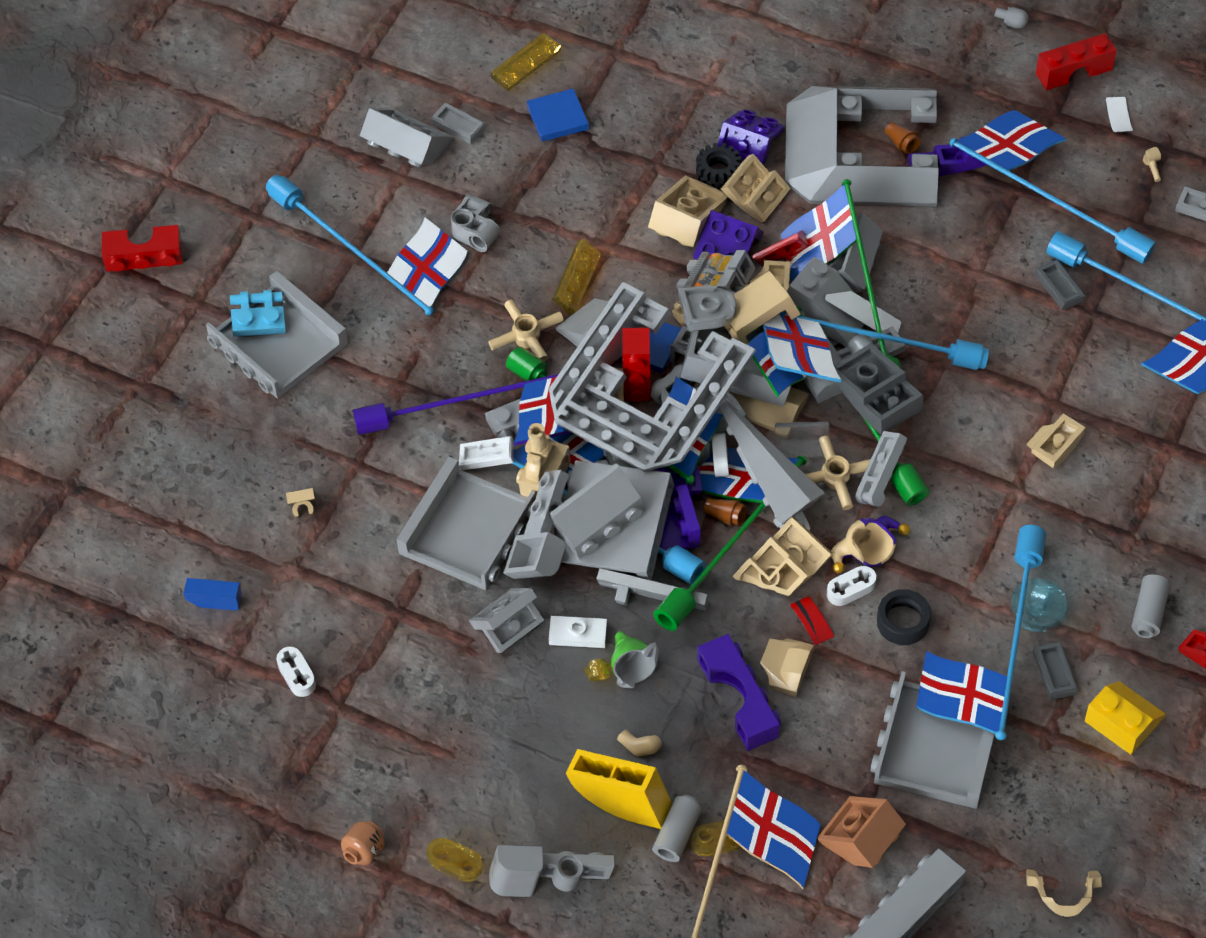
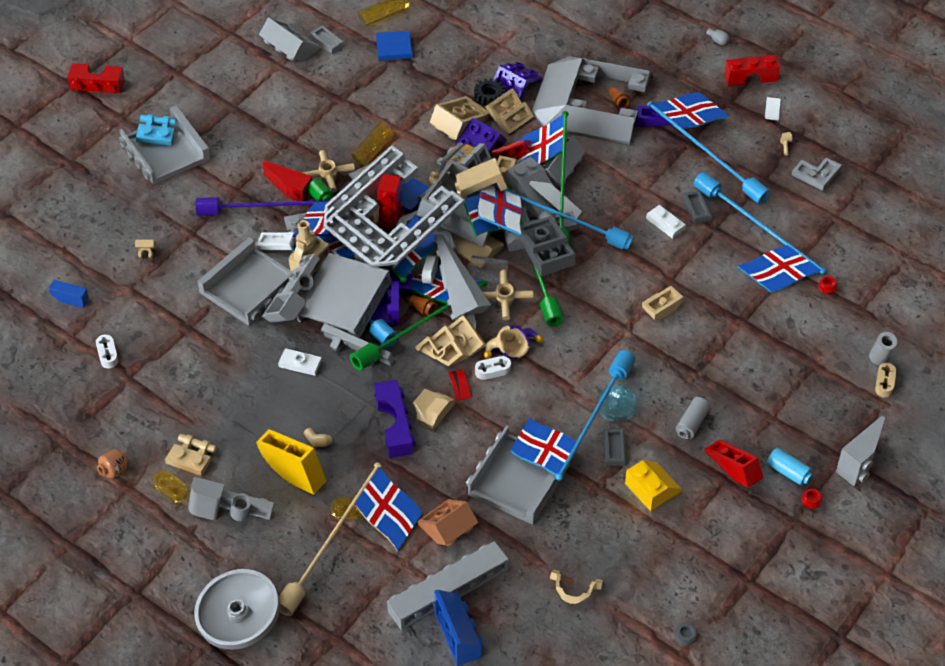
camera: 10 degrees right, 5 degrees down
flag [266,175,467,315] -> none
light grey piece [451,194,501,252] -> none
light grey bracket [469,588,544,653] -> none
light grey slope [550,463,645,560] -> none
clear yellow plate [583,659,612,681] -> none
light grey hat [611,631,659,688] -> none
light grey brick [652,795,702,862] -> none
light grey tile [678,285,736,331] -> none
light grey plate [855,431,907,507] -> none
black tyre [877,589,931,645] -> none
none -> tan plate [165,434,217,476]
none -> red slope [262,160,312,202]
none -> white plate [646,205,686,239]

